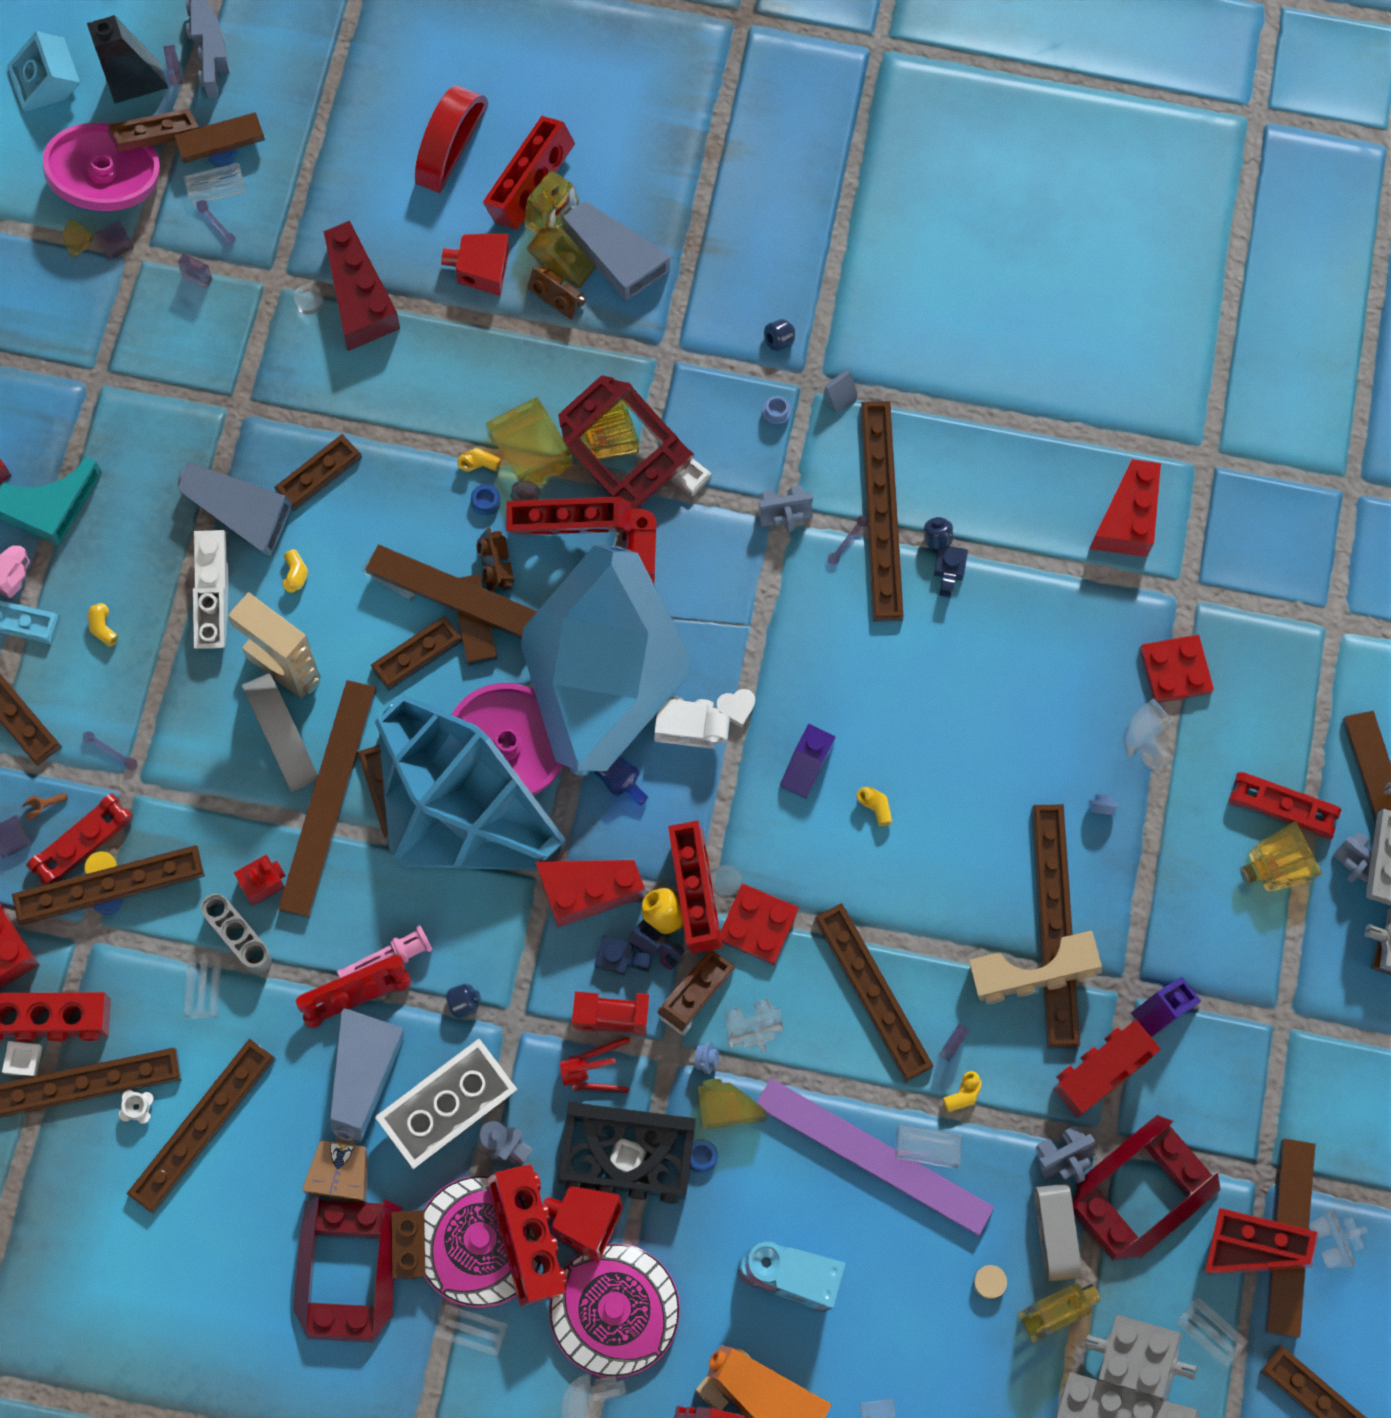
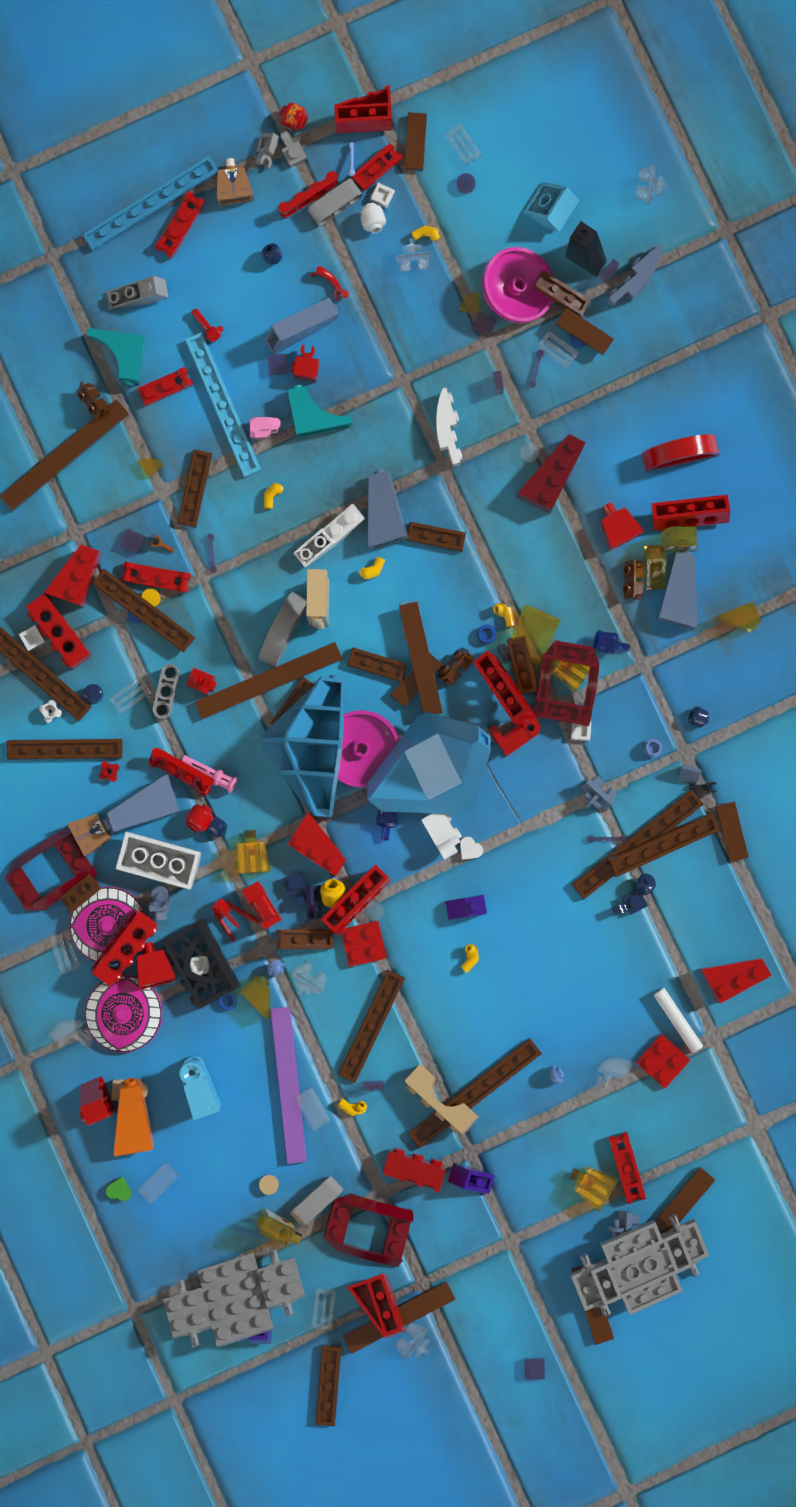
camera: 60 degrees right, 15 degrees up
sand blue hips [1036,1126,1095,1183] -> none
none -> dark blue piece [84,684,104,703]
none -> red plate [99,761,120,782]
none -> red head [185,804,213,833]
none -> clear yellow torso [234,830,272,874]
none -> white slope [436,388,463,468]
none -> reddish brown tile [507,636,538,694]
none -> clear blue piece [593,630,630,655]
none -> reddish brown tile [608,812,720,877]
none -> white piece [653,988,703,1053]
none -> black hand [689,782,717,793]
none -> clear yellow slope [715,601,762,633]
none -> reddish brown tile [715,801,749,862]

